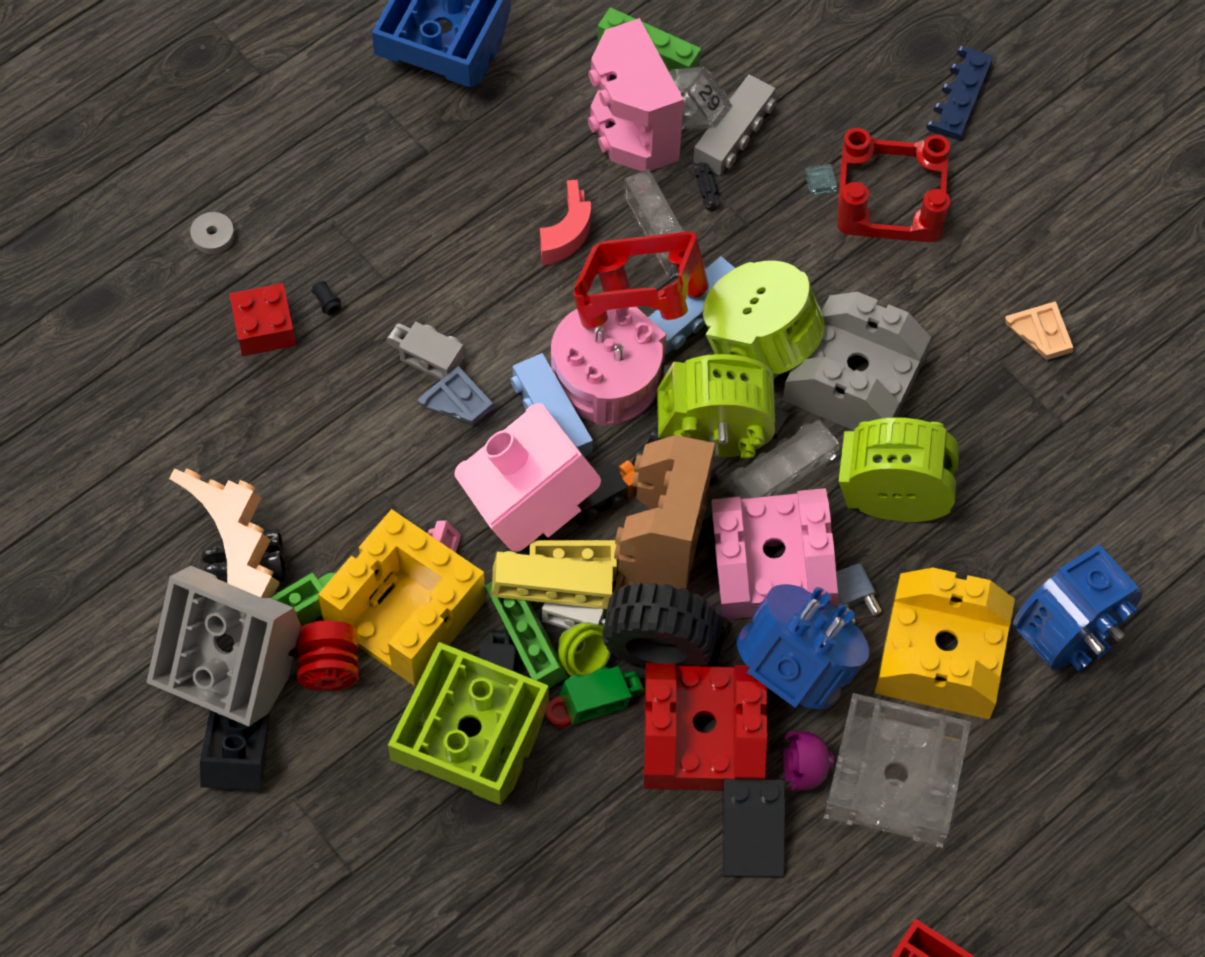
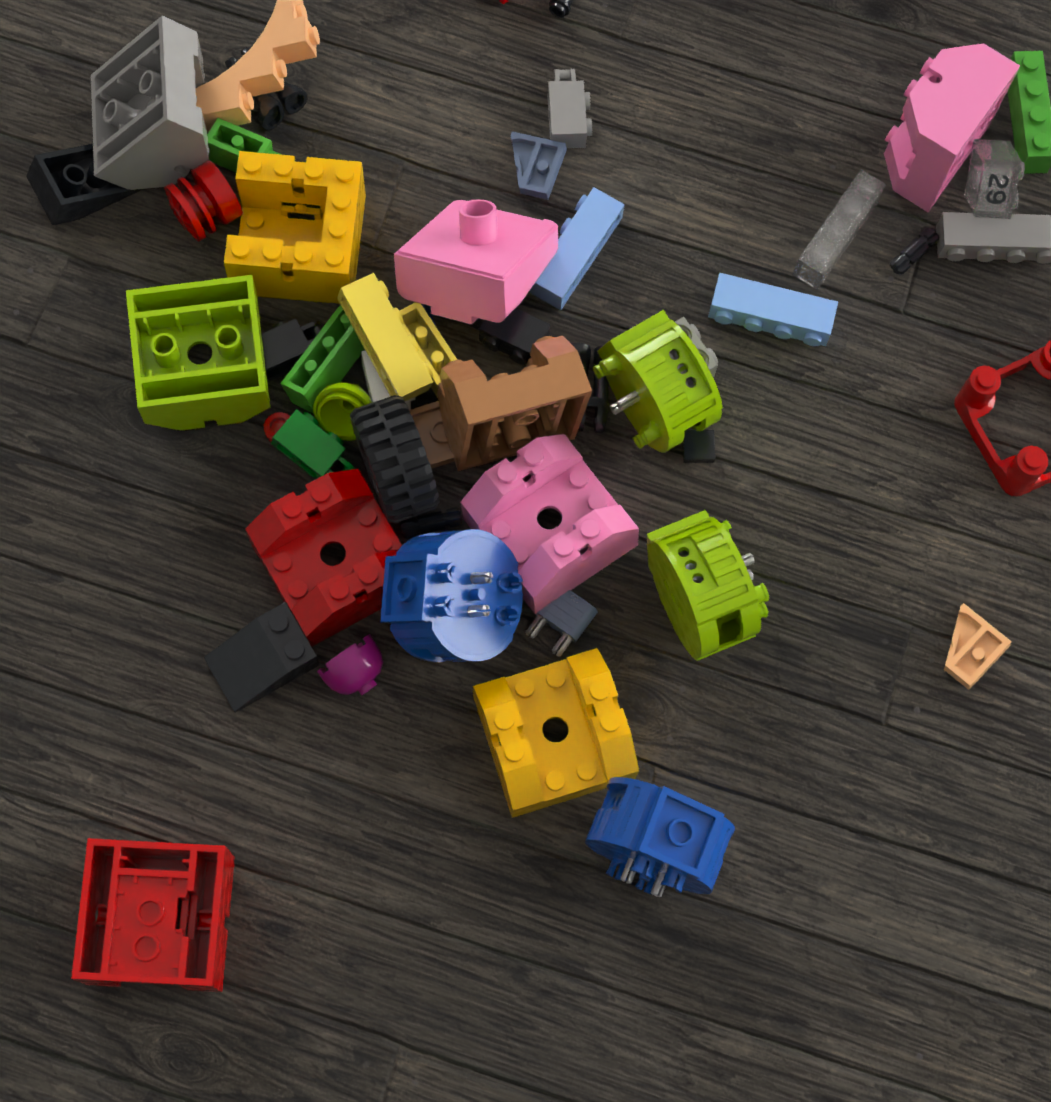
camera: 55 degrees right, 10 degrees up
bright pink tile [428,521,461,553] -> none
coral arch [540,180,591,265] -> none
bright pink piece [551,307,666,425] -> none
red piece [573,232,709,328] -> none
lime piece [703,261,825,379] -> none
clear brick [729,419,840,499] -> none
light grey piece [783,292,931,431] -> none
clear light blue tile [805,164,837,195] -> none
clear piece [824,693,971,848] -> none

